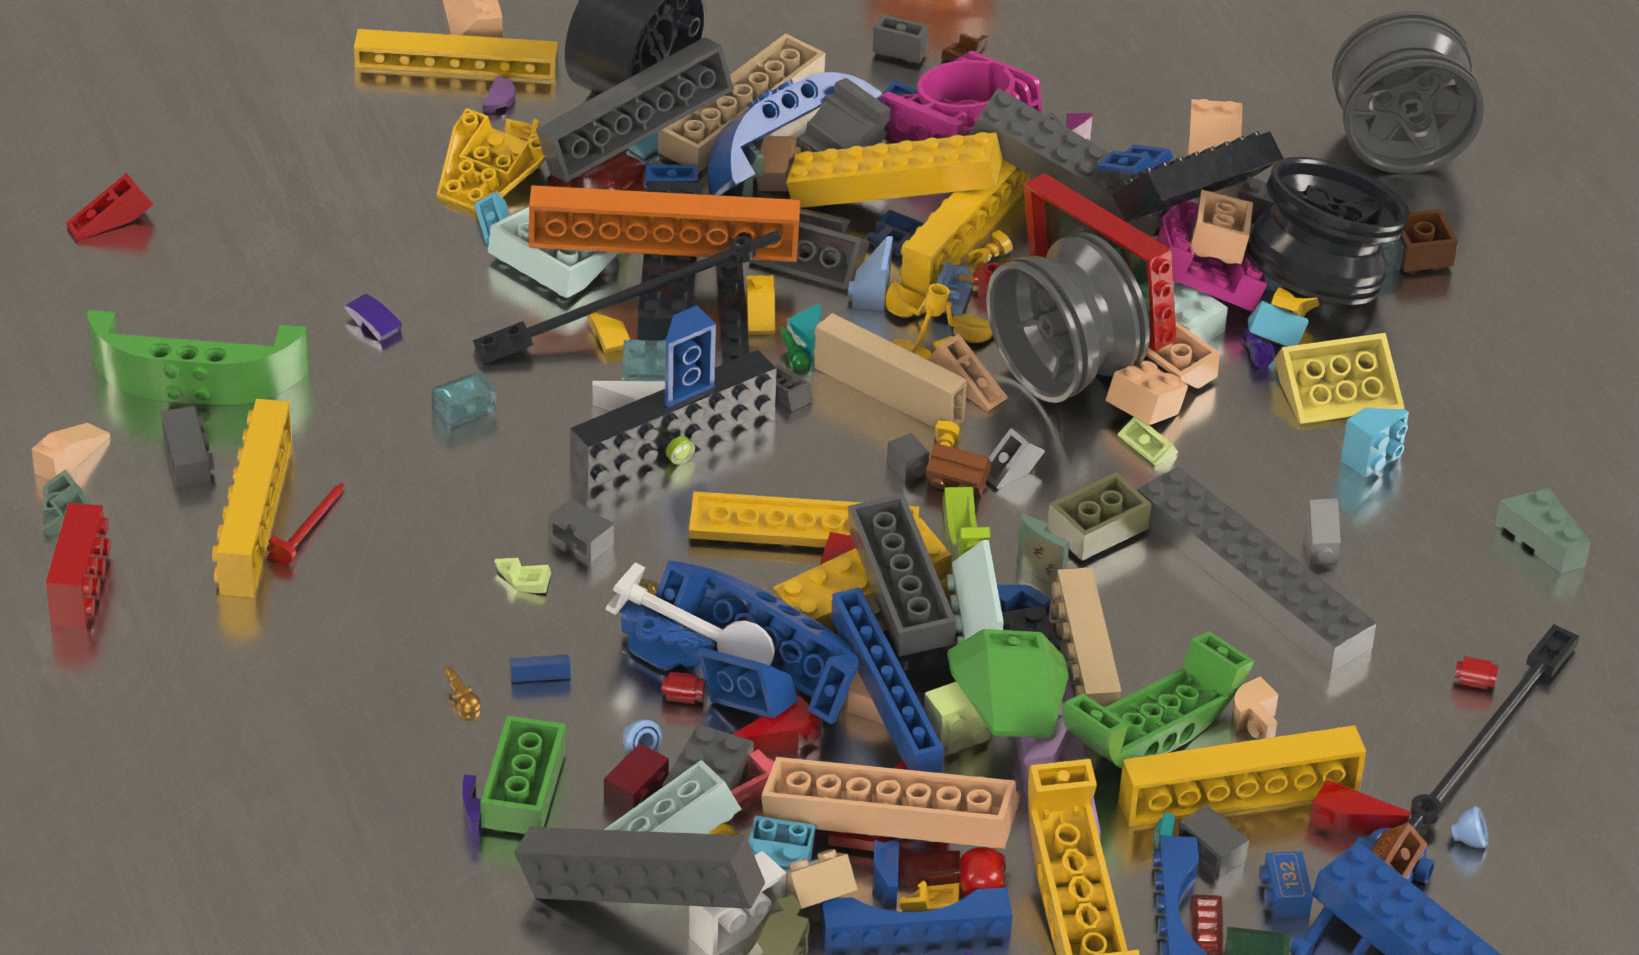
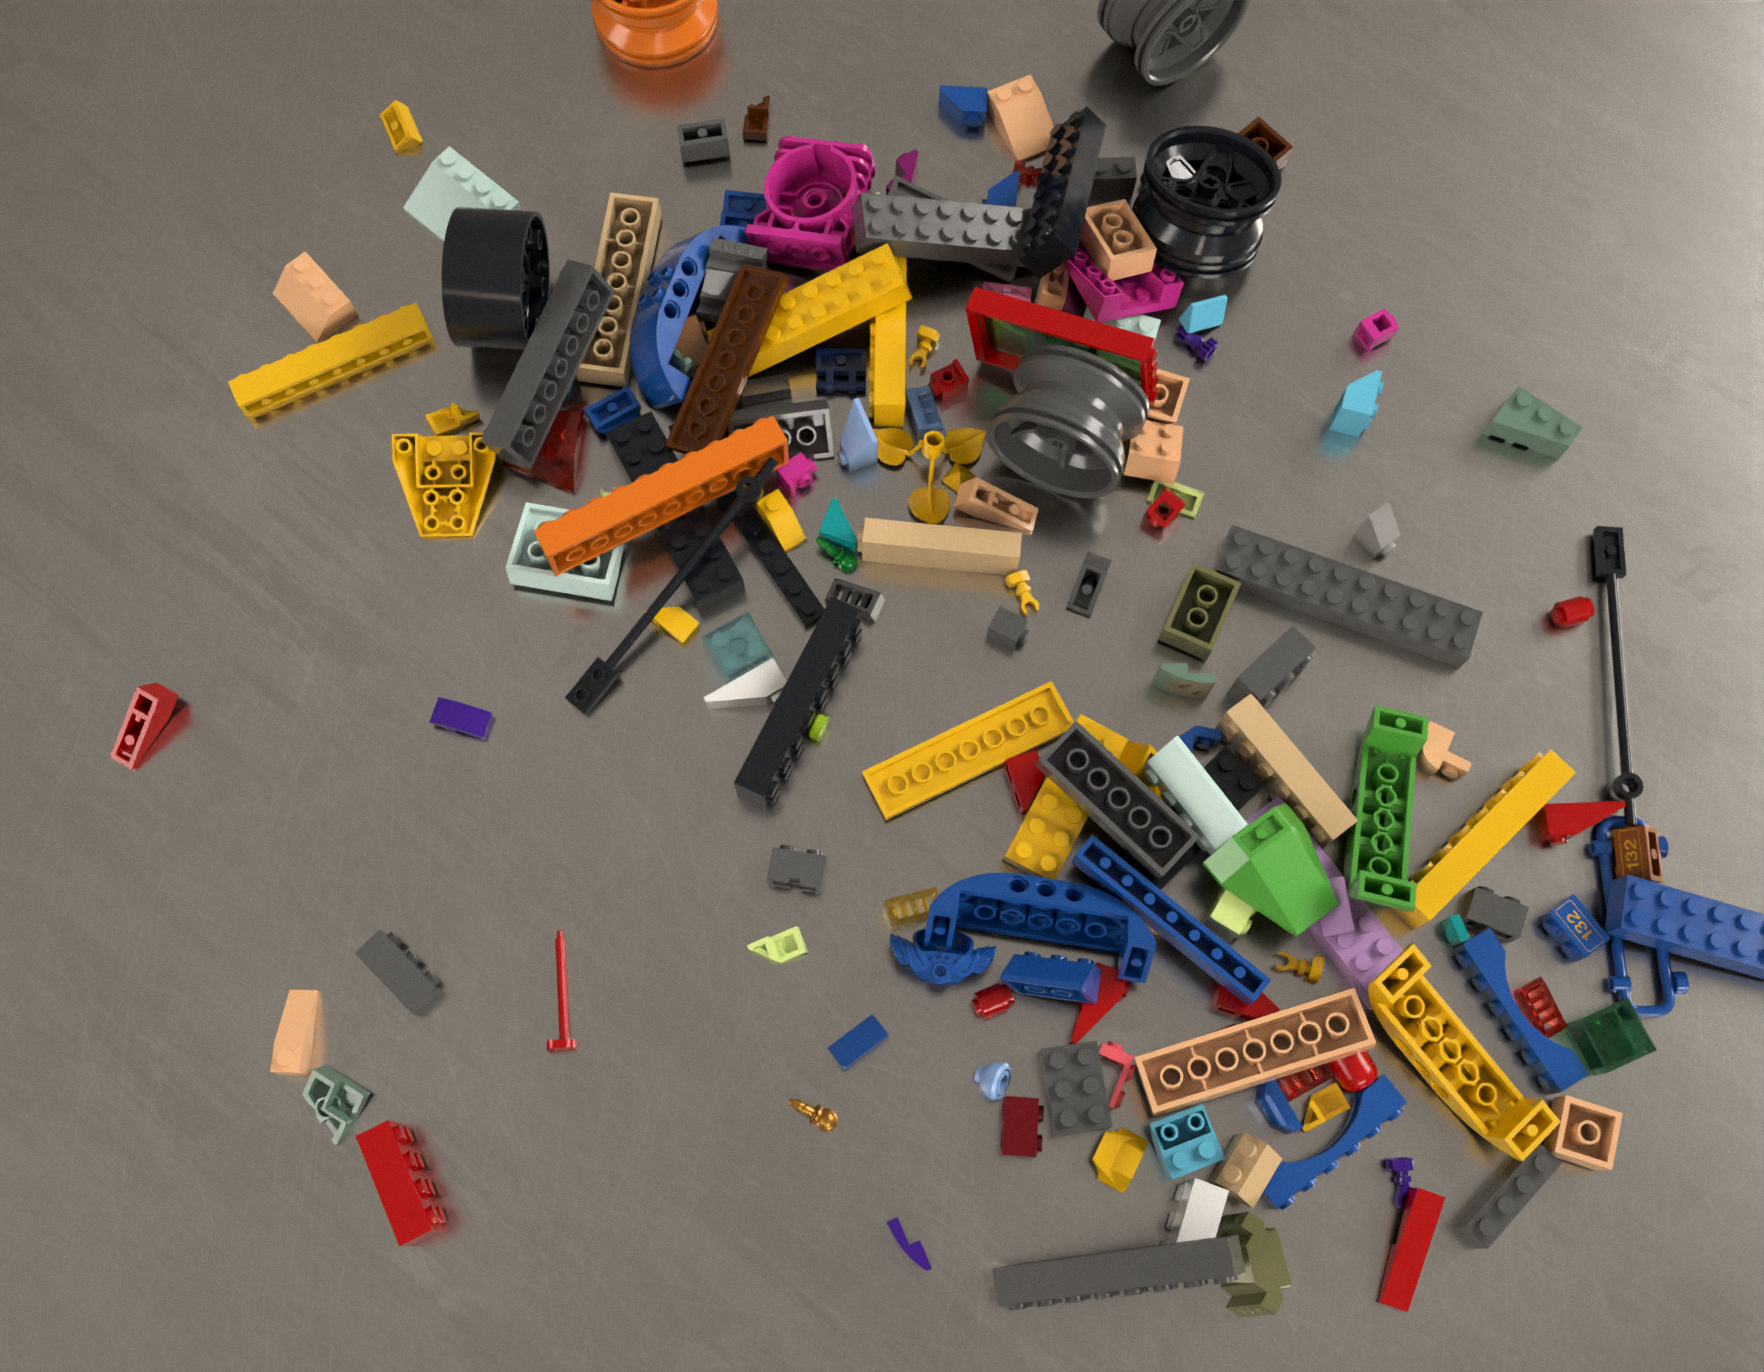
camera: 30 degrees left, 30 degrees up
bright green slope [87,310,309,406] -> none
yellow brick [212,399,292,598] -> none
clear light blue brick [431,371,497,428] -> none
medium azure slope [474,192,510,244] -> none
bright green brick [480,716,566,834] -> none
medium lavender tile [482,75,515,113] -> none
light aqua slope [604,760,741,834] -> none
white piece [605,562,775,666] -> none
blue slope [665,305,716,407] -> none
dark orange brick [925,443,991,496] -> none
lime arch [942,487,990,562] -> none
blue slope [1096,145,1174,174] -> none
yellow slope [1271,288,1320,317] -> none
light yellow slope [1274,333,1405,425] -> none
light blue brick [1451,806,1488,848] -> none
none -> reddish brown plate [665,264,789,454]
none -> dark pink brick [776,452,817,497]
none -> blue slope [939,85,987,127]
none -> red brick [1145,486,1186,528]
none -> dark grey brick [1227,625,1316,708]
none -> dark pink brick [1354,308,1399,352]

